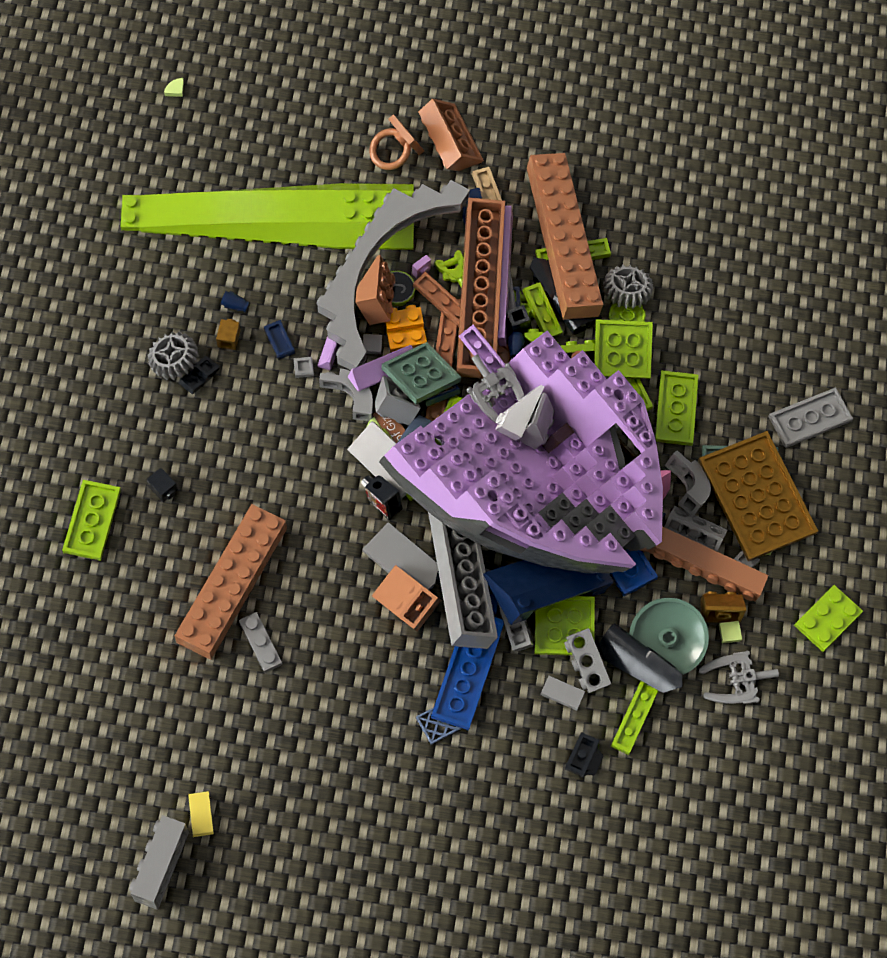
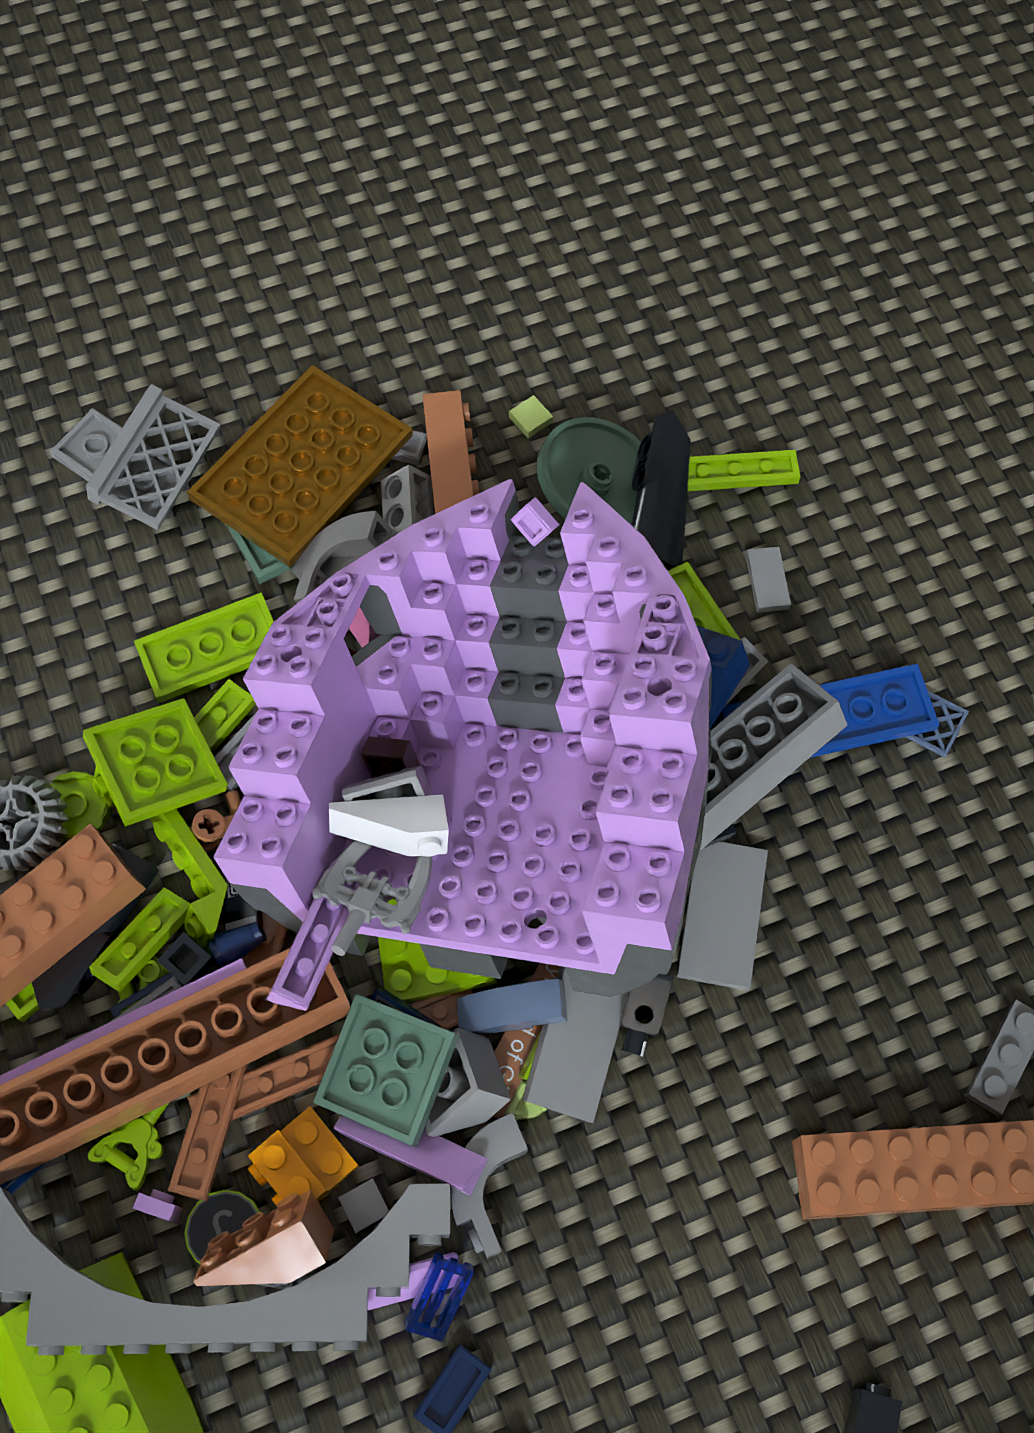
camera: 120 degrees left, 0 degrees up
light grey tile [293,357,314,378] -> none
nougat slope [372,565,441,631] -> none
light grey brick [564,628,611,693] -> none
black slope [565,732,604,777] -> none
light grey bar [698,651,779,704] -> none
pearl gold slope [700,591,746,623] -> none
lime plate [794,585,863,652] -> none
none -> light grey fence [86,384,220,530]
none -> clear blue tile [404,1252,474,1342]
none -> lavender tile [510,497,559,547]

